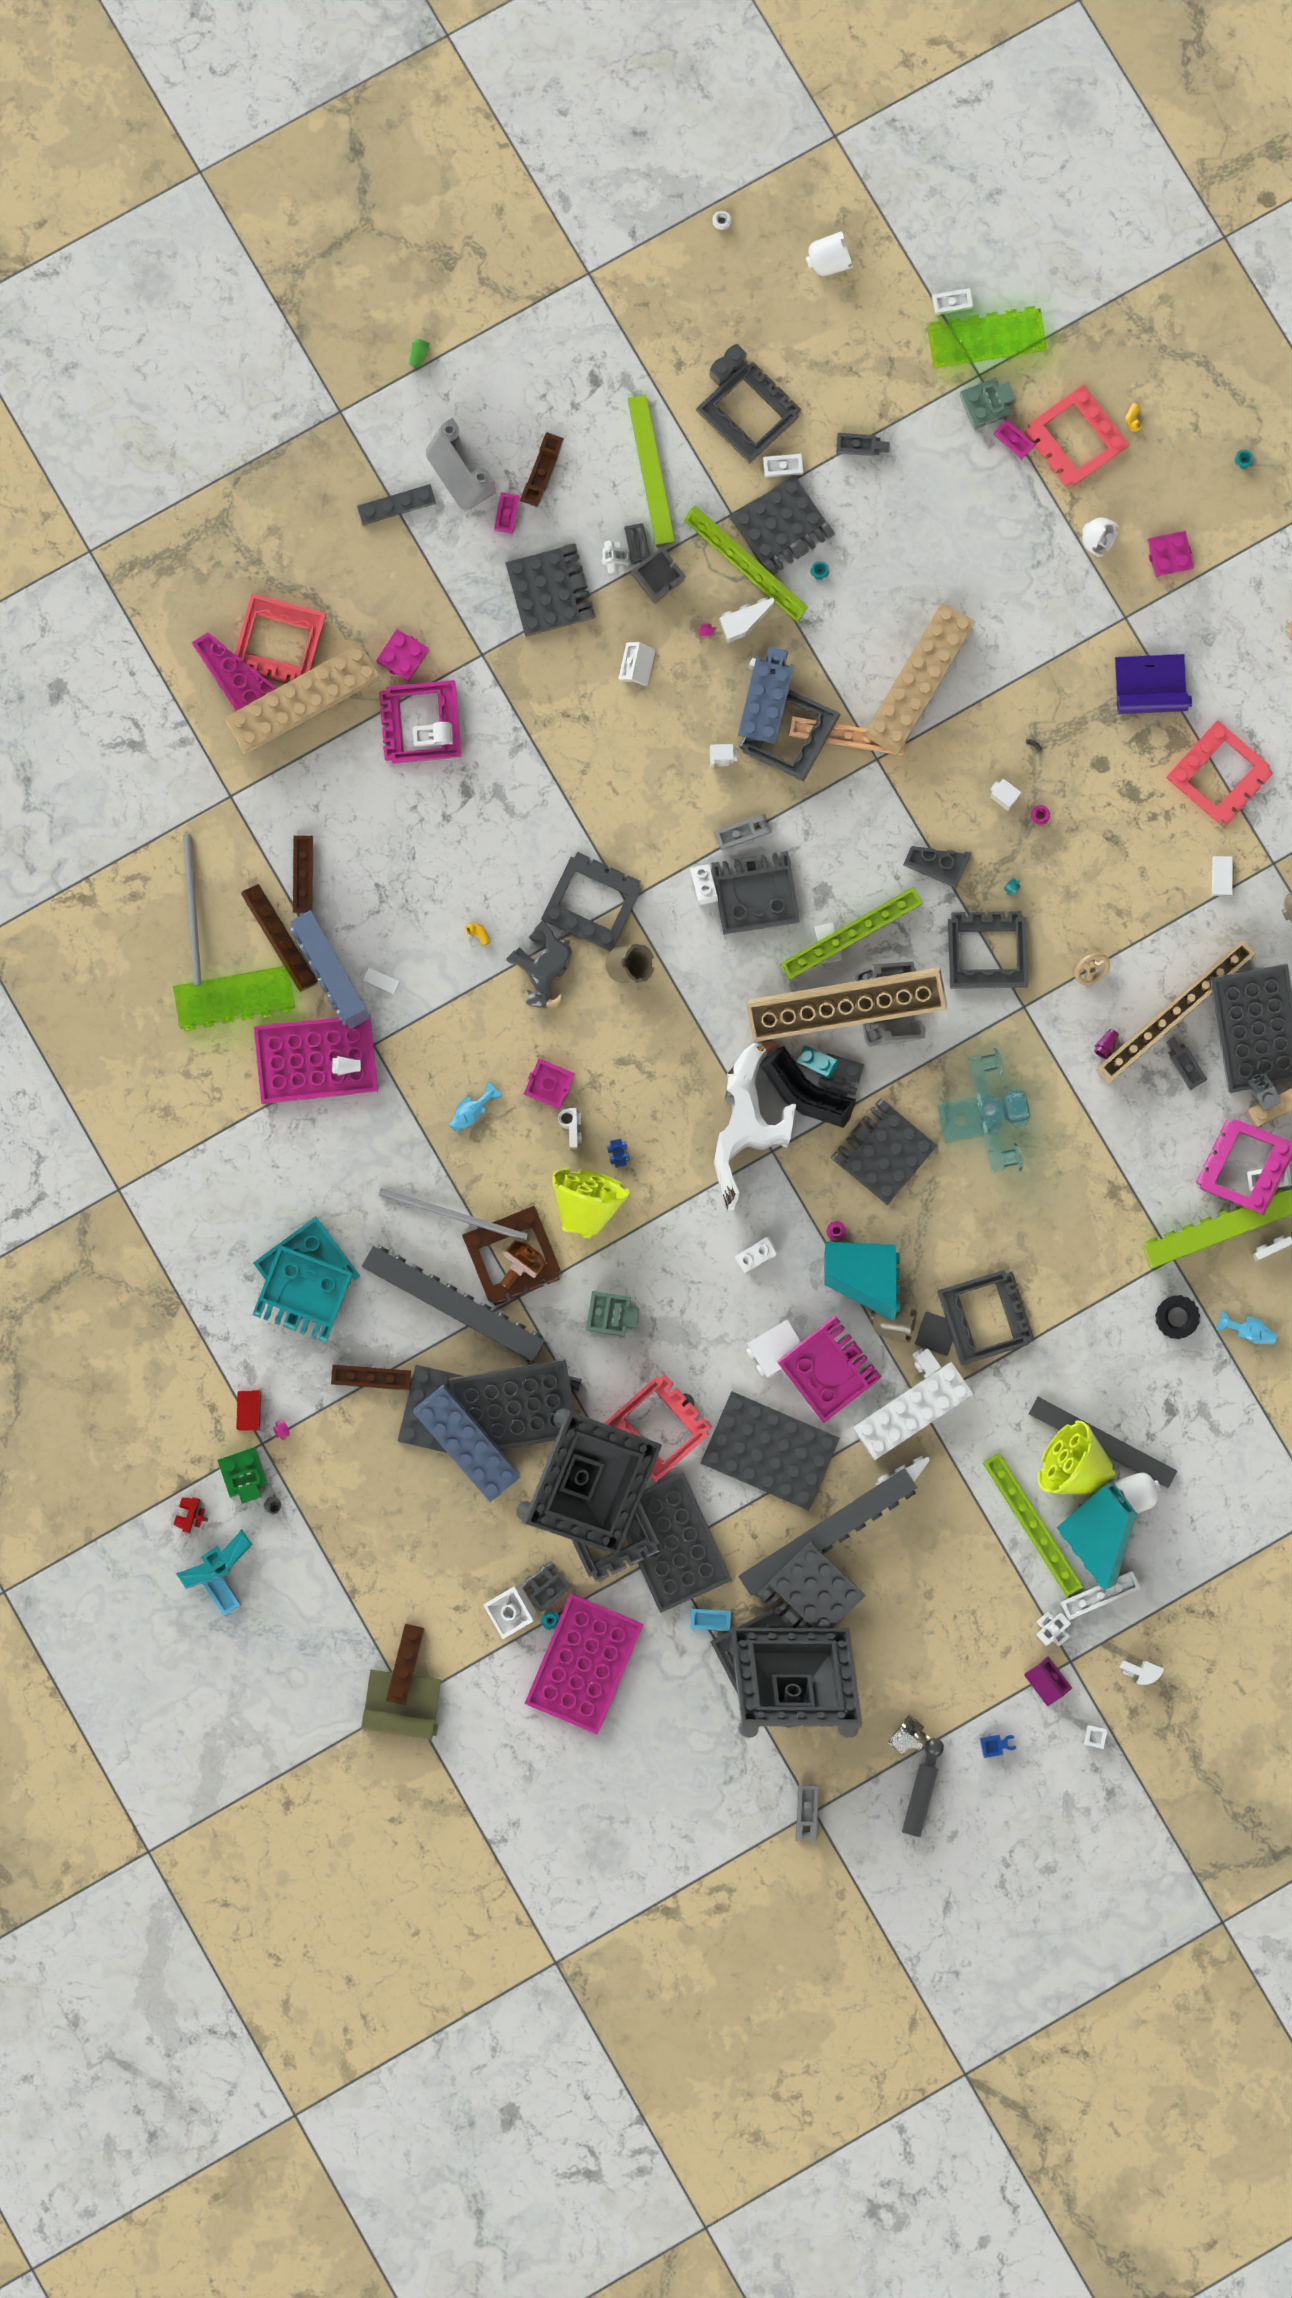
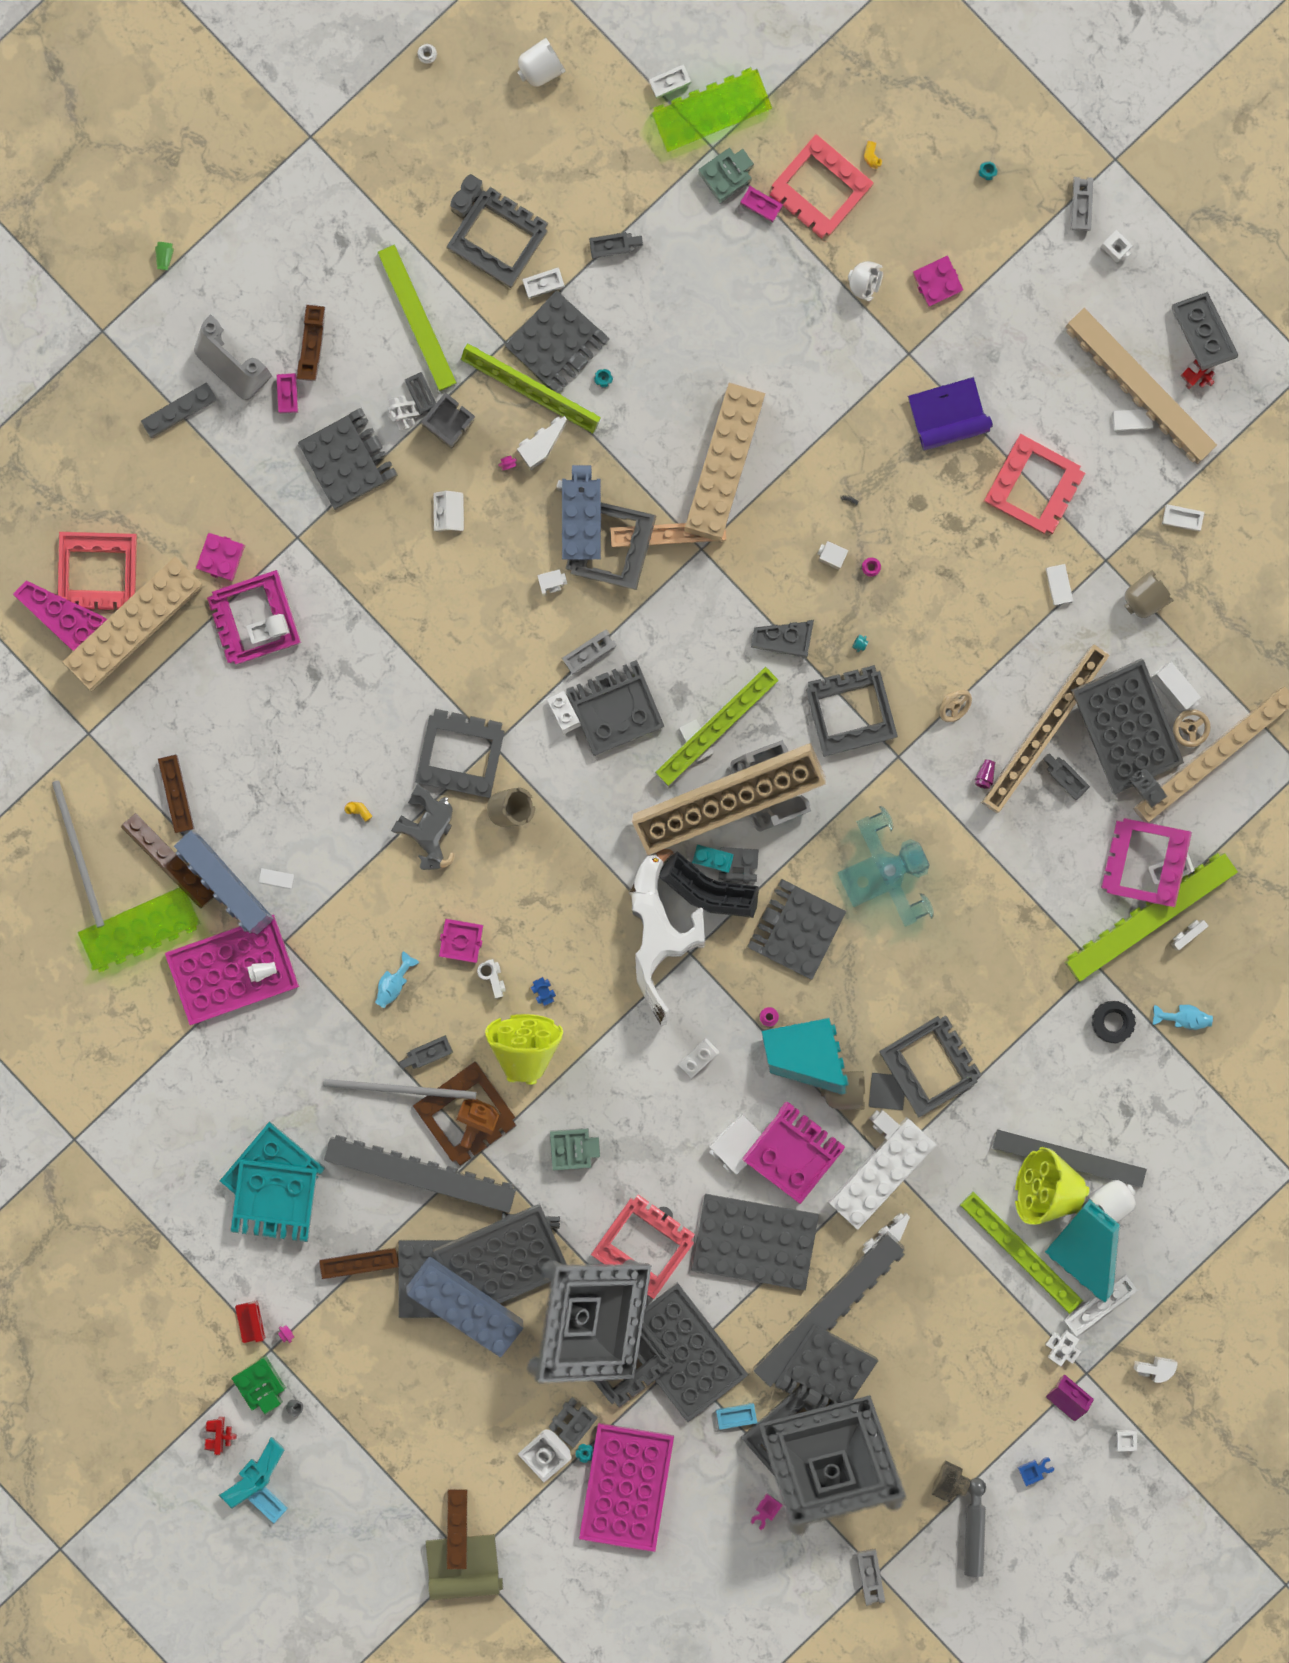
camera: 10 degrees left, 5 degrees up
none -> dark grey hinge [399,1035,453,1069]
none -> dark pink plate [751,1493,783,1530]

